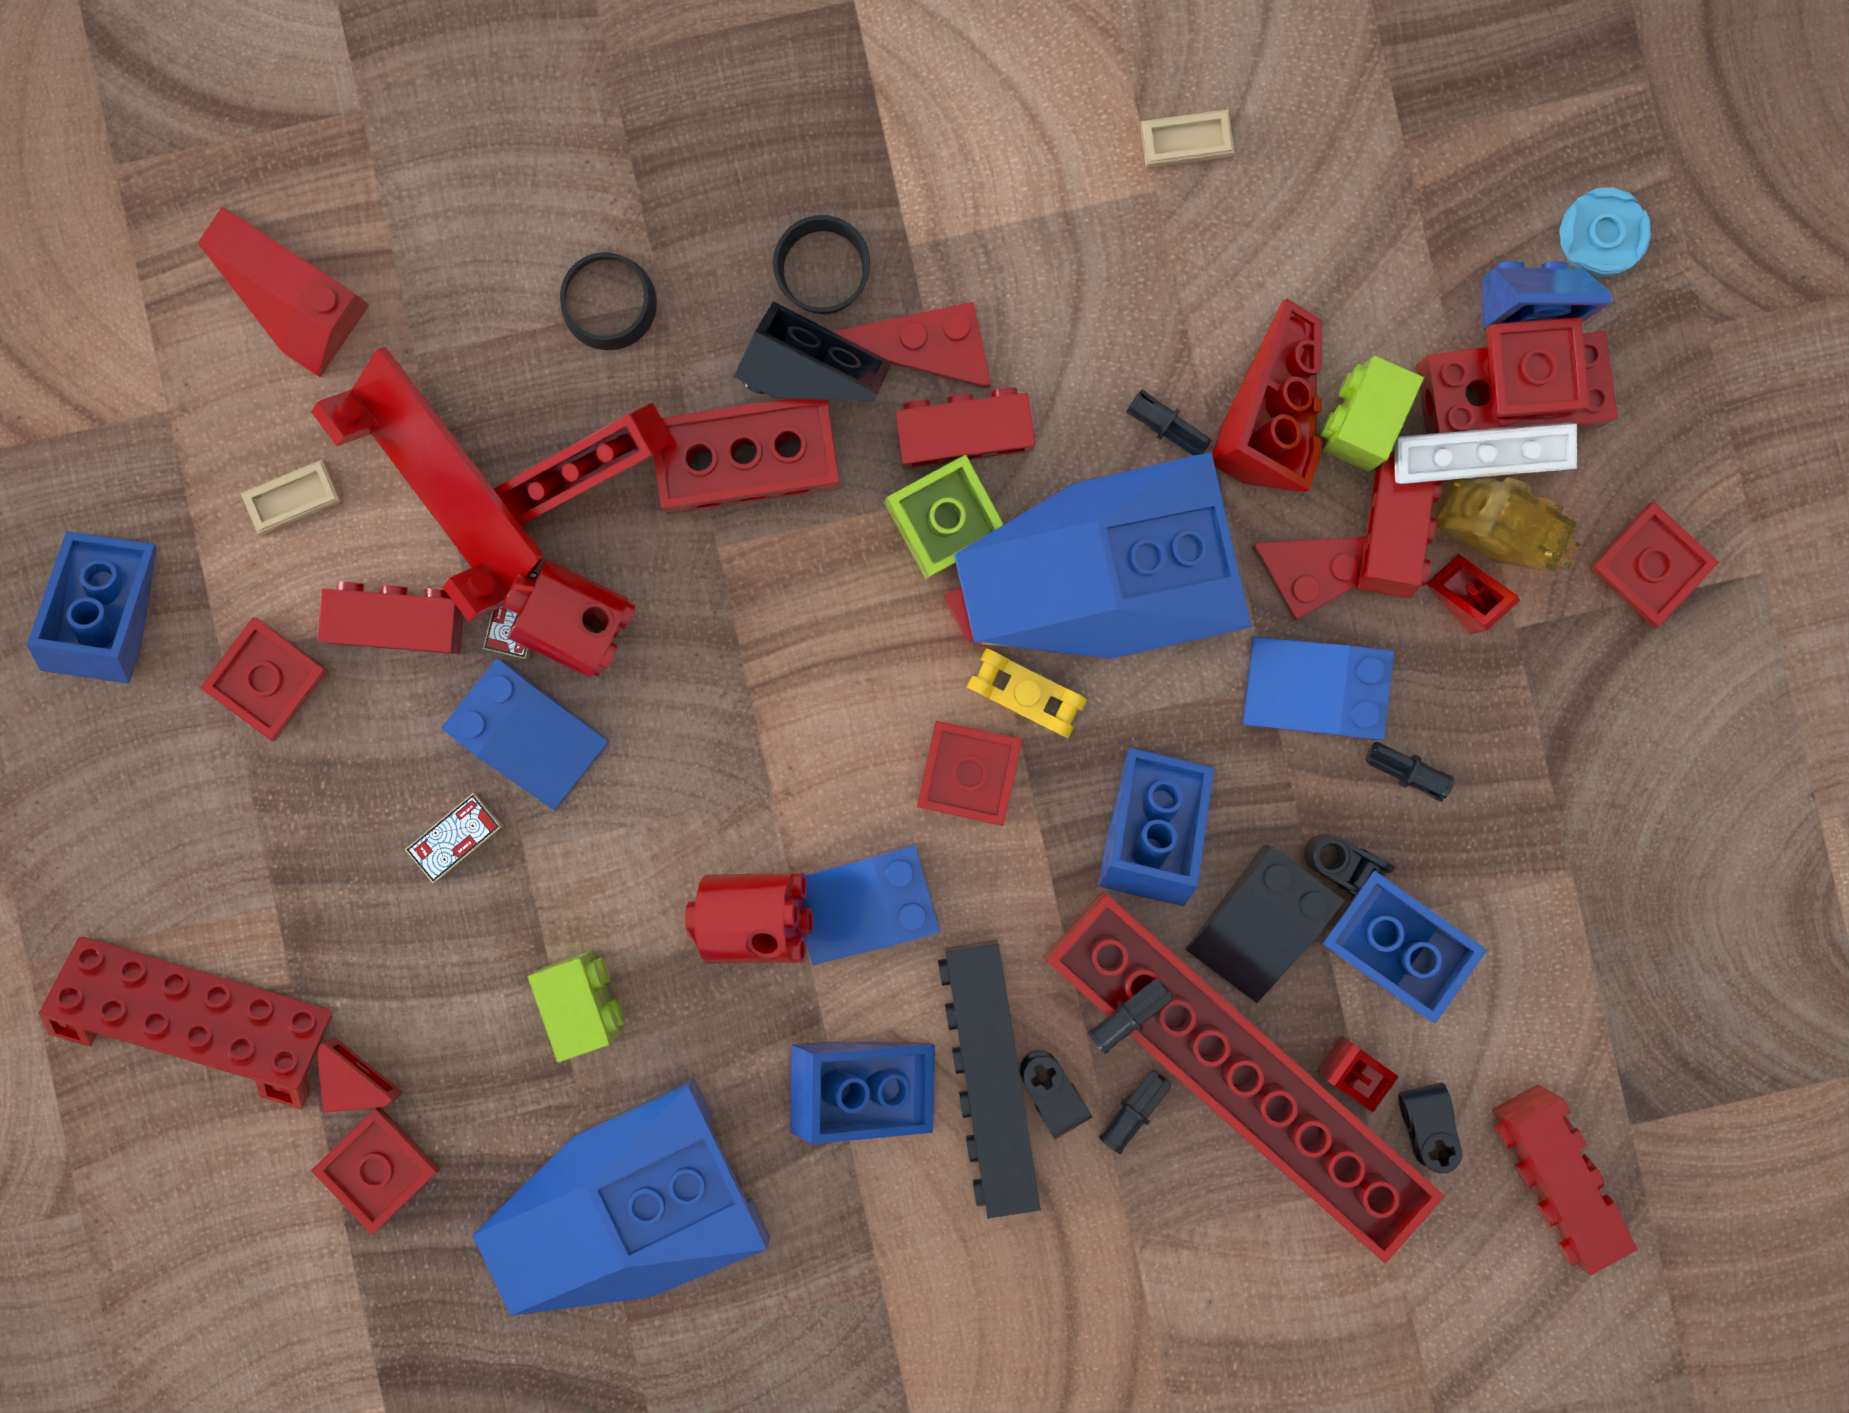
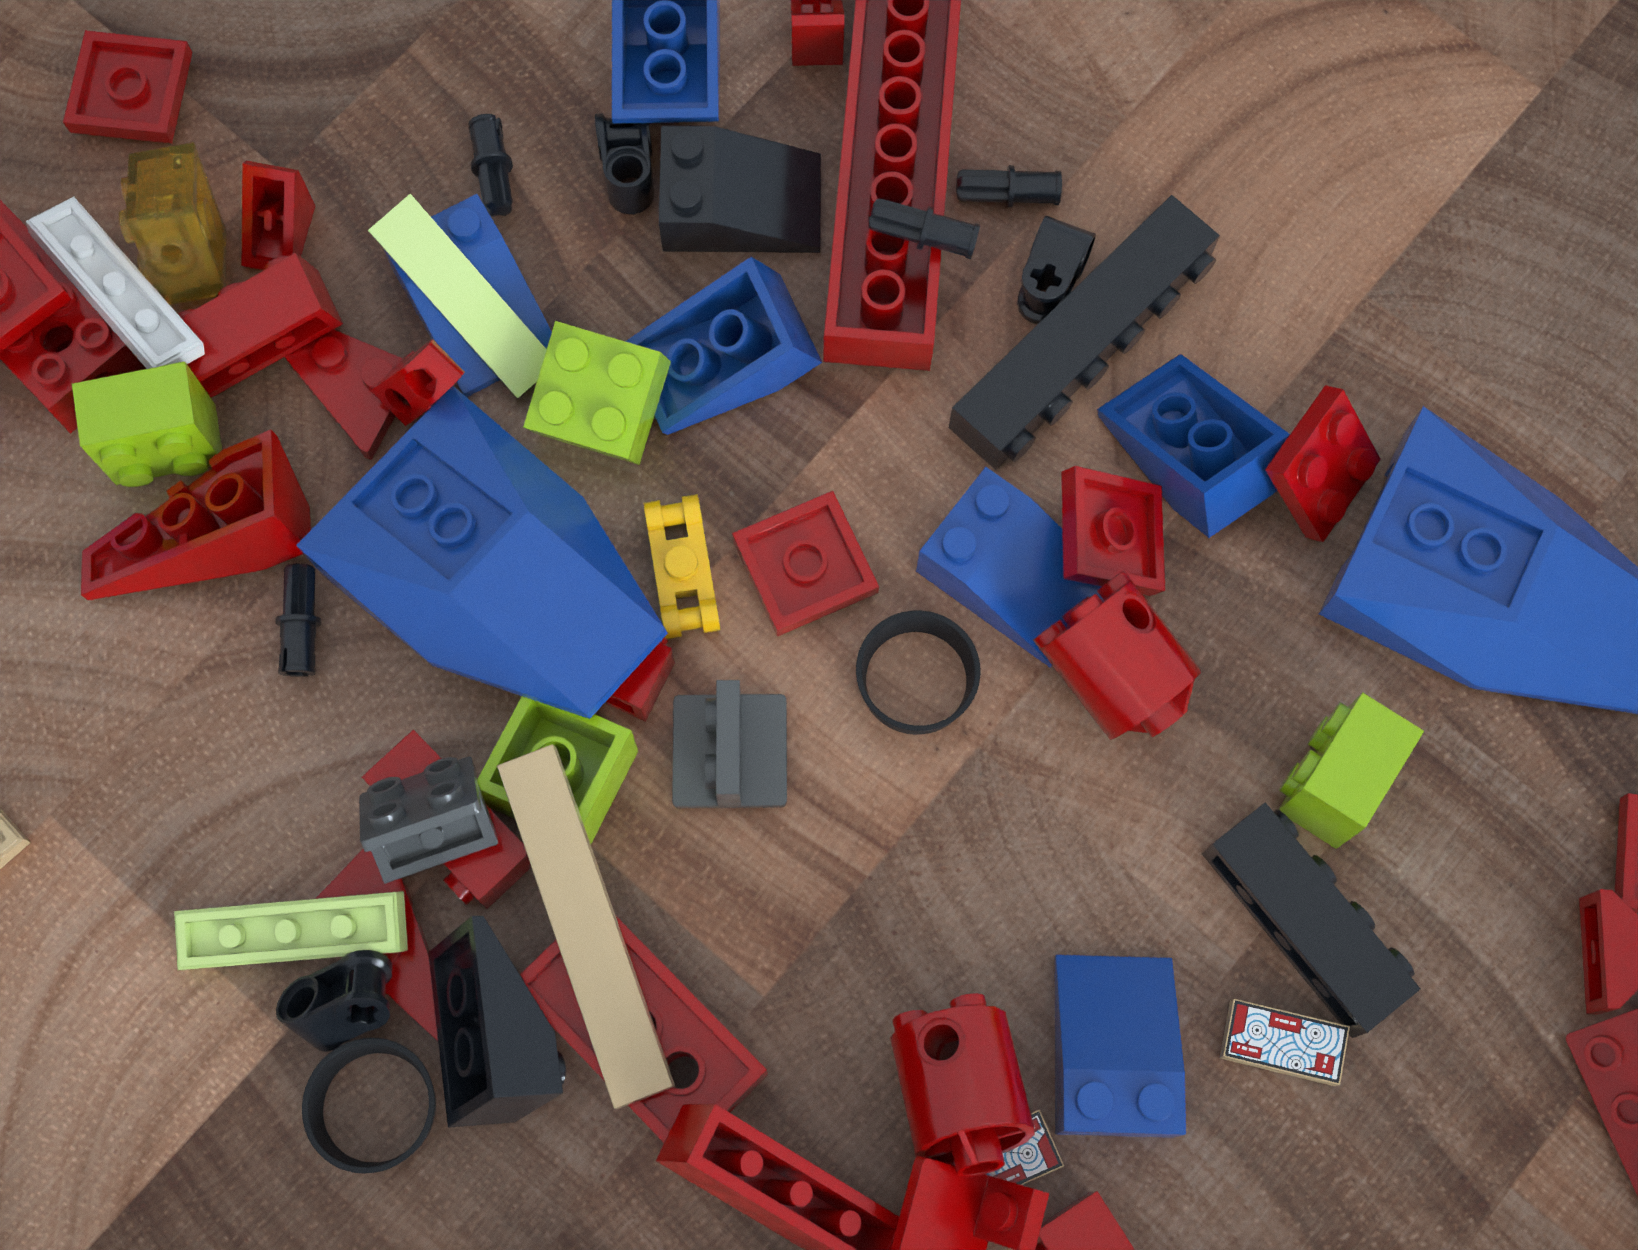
camera: 130 degrees left, 15 degrees down
none -> yellowish green tile [174,891,408,970]
none -> black piece [276,950,392,1052]
none -> dark grey bracket [359,757,499,884]
none -> yellowish green tile [368,194,547,398]
none -> red leg [370,339,465,426]
none -> tan tile [497,744,675,1109]
none -> lime brick [523,321,671,465]
none -> dark grey bracket [672,680,787,808]
none -> black tyre [856,610,981,735]
none -> red plate [1061,466,1165,596]
none -> black brick [1202,802,1421,1038]
none -> red plate [1265,385,1381,542]

